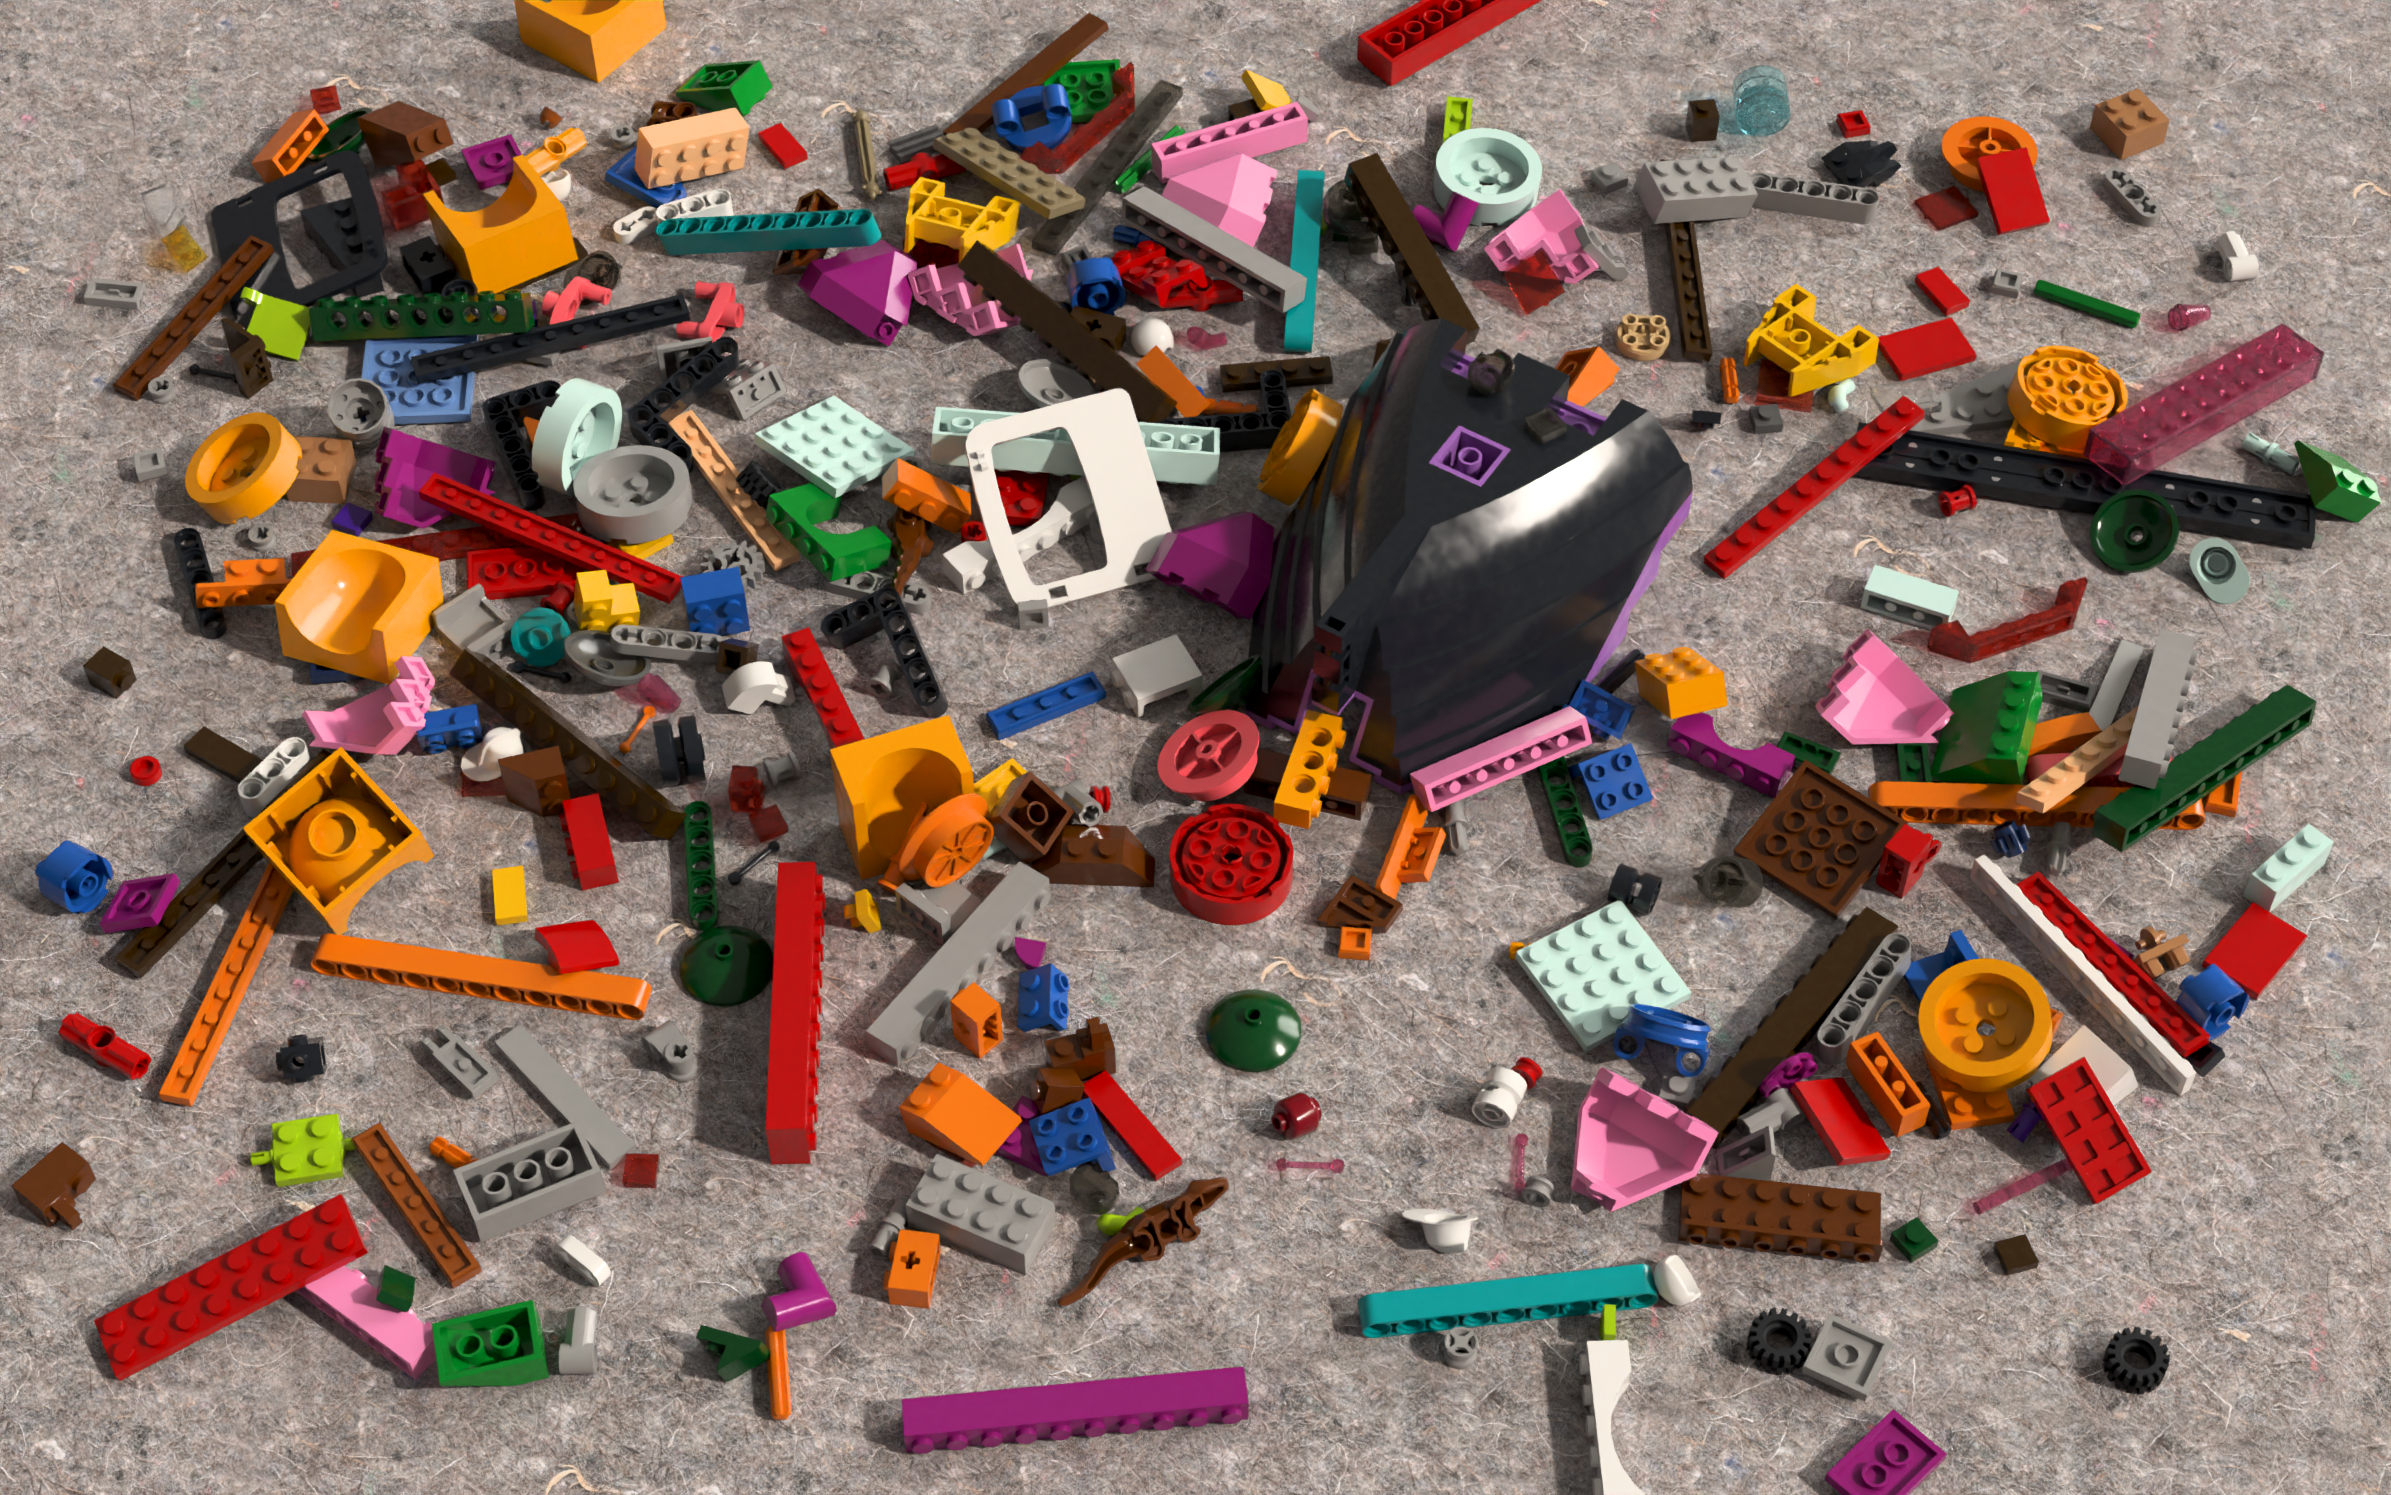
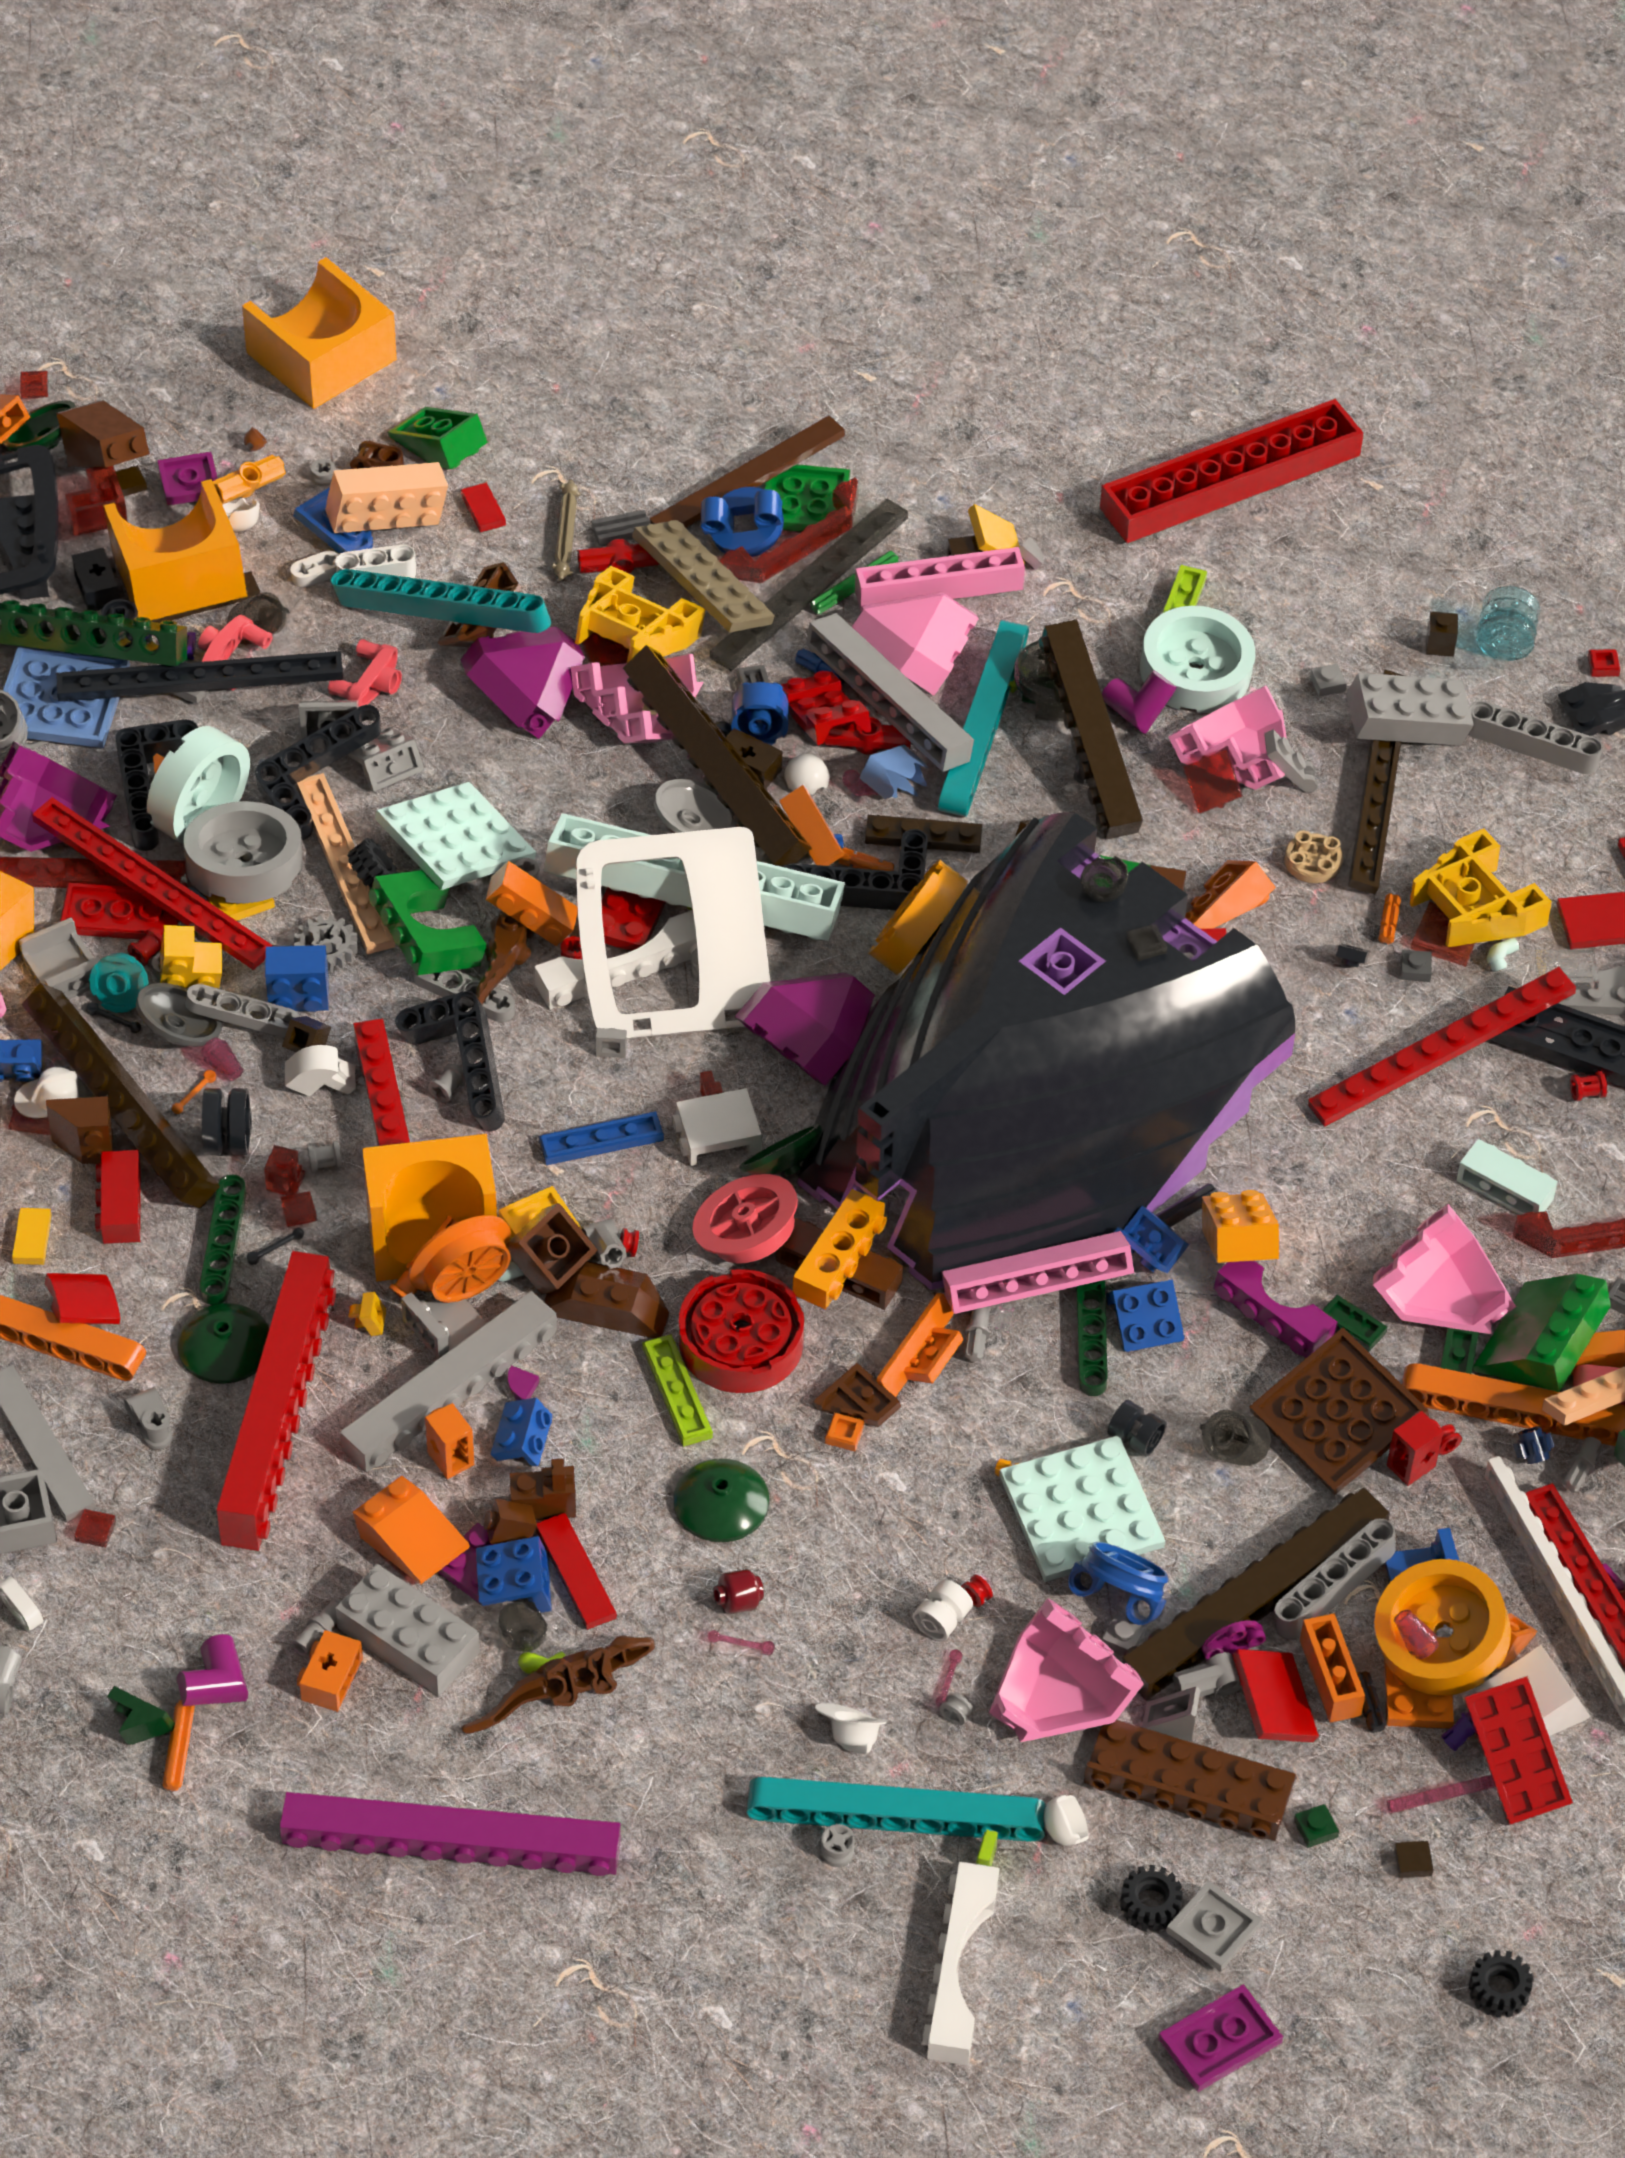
camera: 10 degrees right, 0 degrees up
none -> lime tile [642,1334,713,1447]
none -> clear red plate [700,1070,723,1097]
none -> medium blue piece [860,744,929,799]
none -> clear pink cone [1394,1609,1439,1659]

